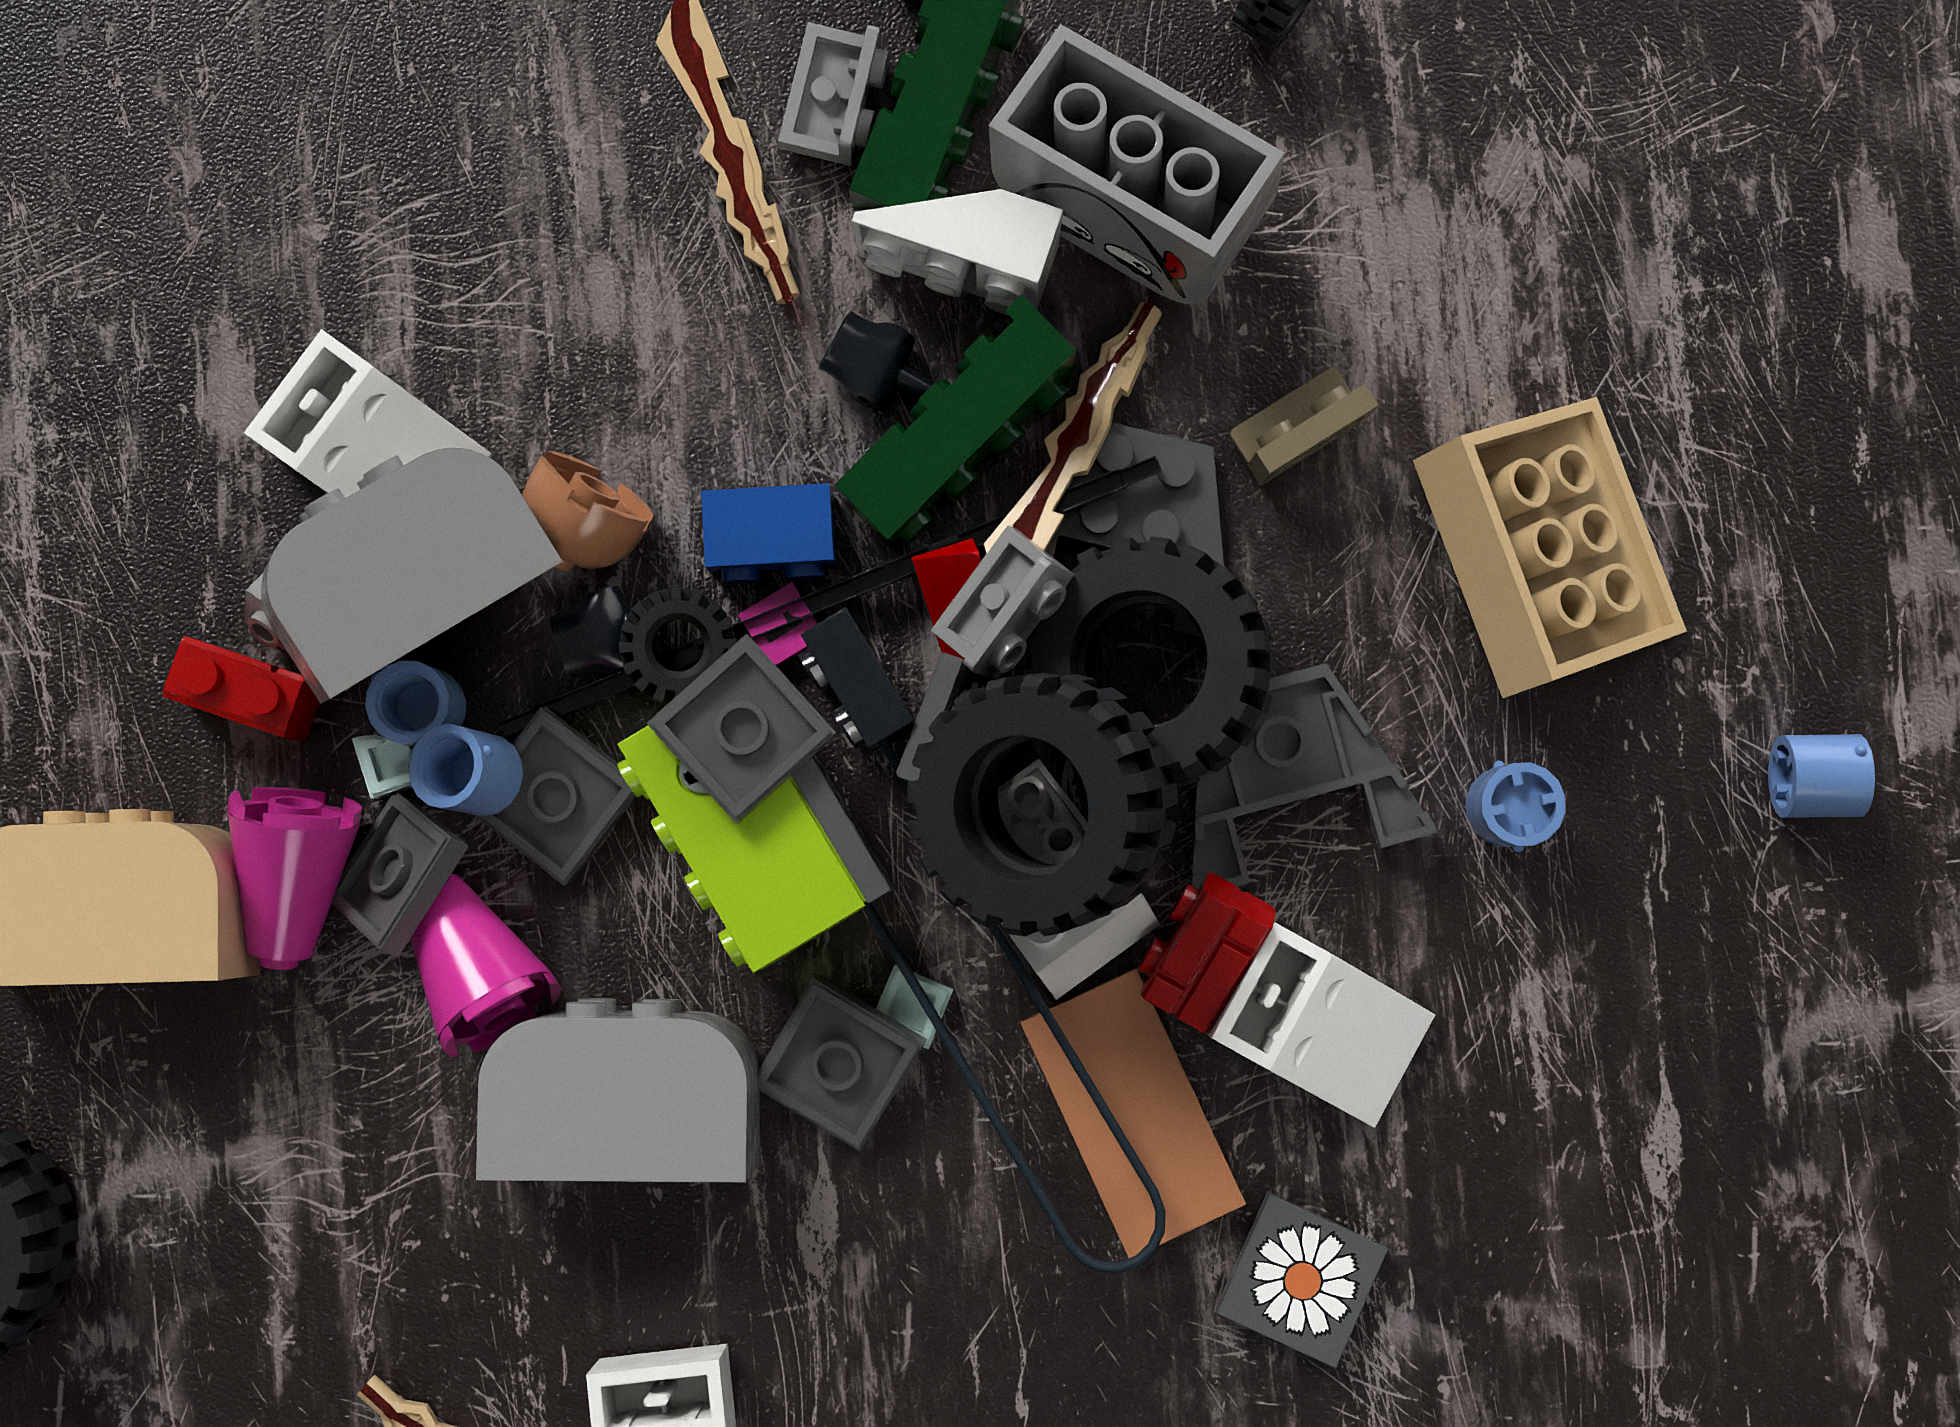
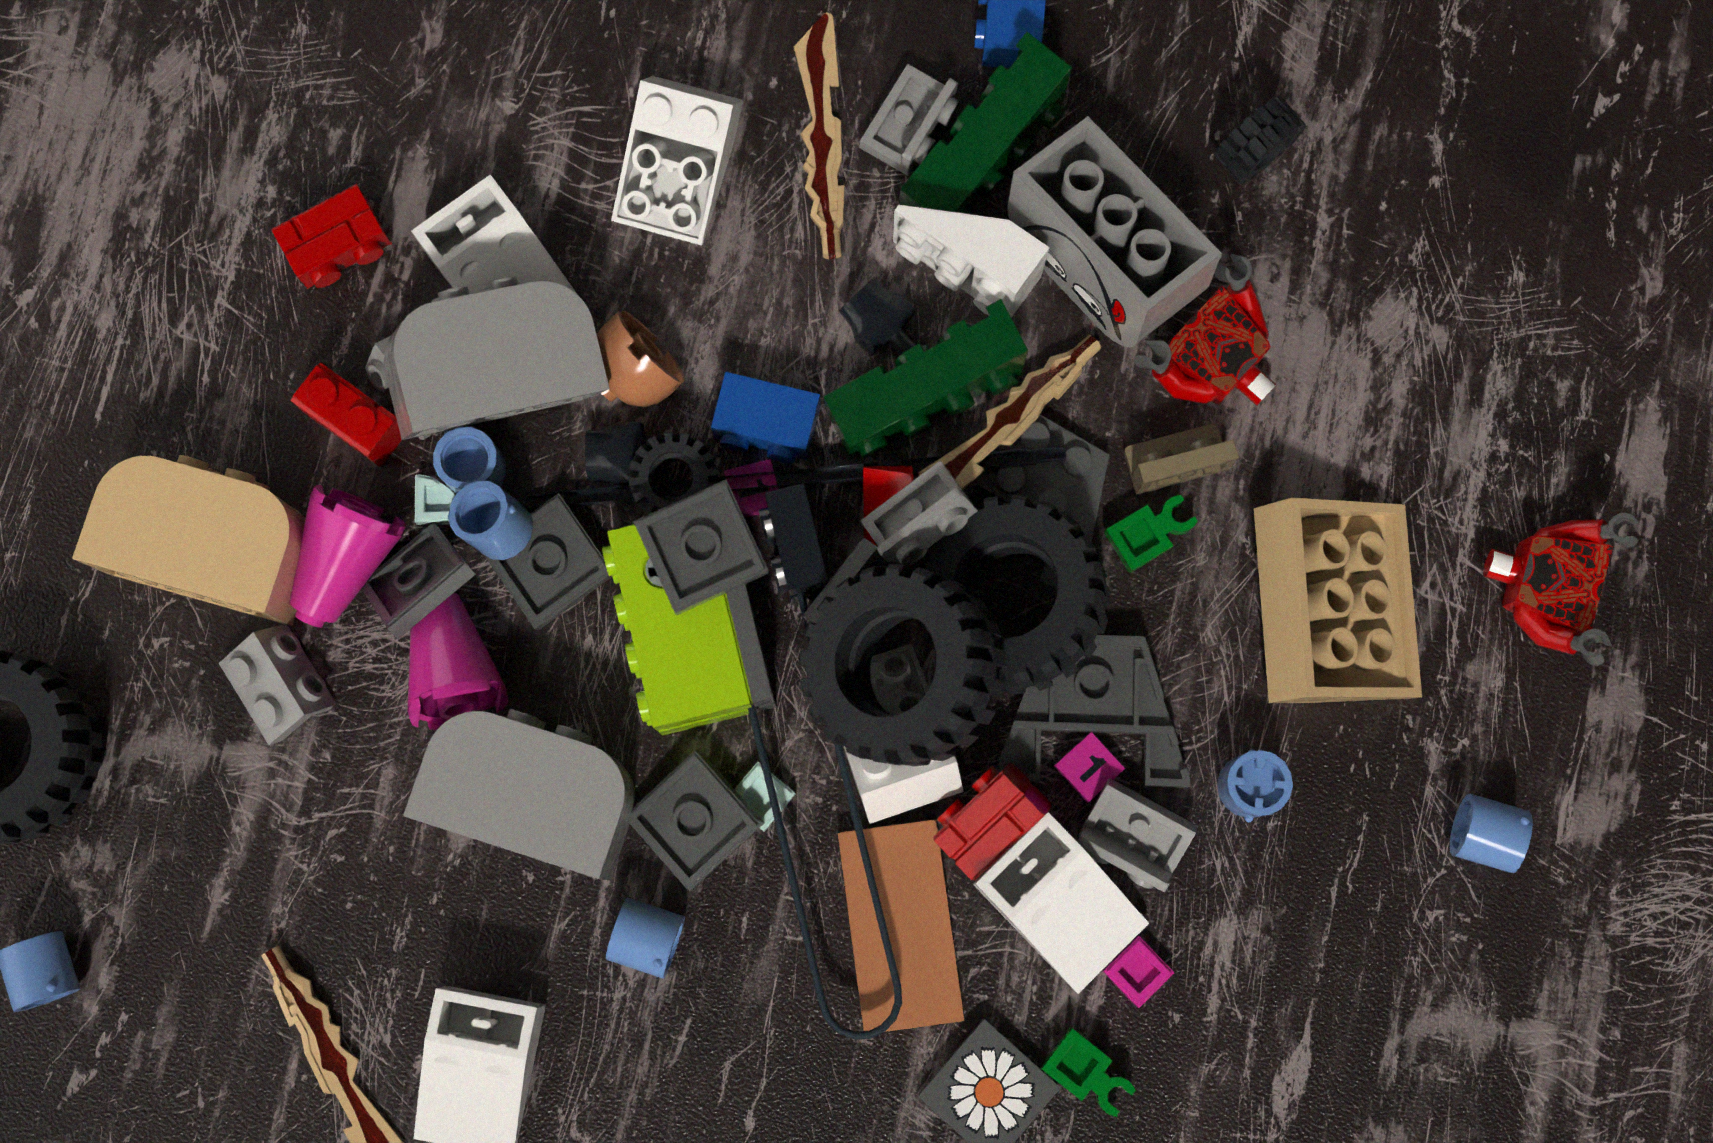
camera: 15 degrees right, 5 degrees down
none -> light grey bracket [219,624,335,745]
none -> red brick [271,184,392,289]
none -> medium blue piece [606,897,685,979]
none -> white slope [611,76,743,245]
none -> green plate [1040,1027,1136,1117]
none -> dark pink tile [1054,732,1125,803]
none -> light grey bracket [1077,778,1197,892]
none -> dark pink tile [1102,936,1174,1008]
none -> green plate [1104,495,1198,574]
none -> torso [1134,253,1277,406]
none -> torso [1483,513,1640,666]

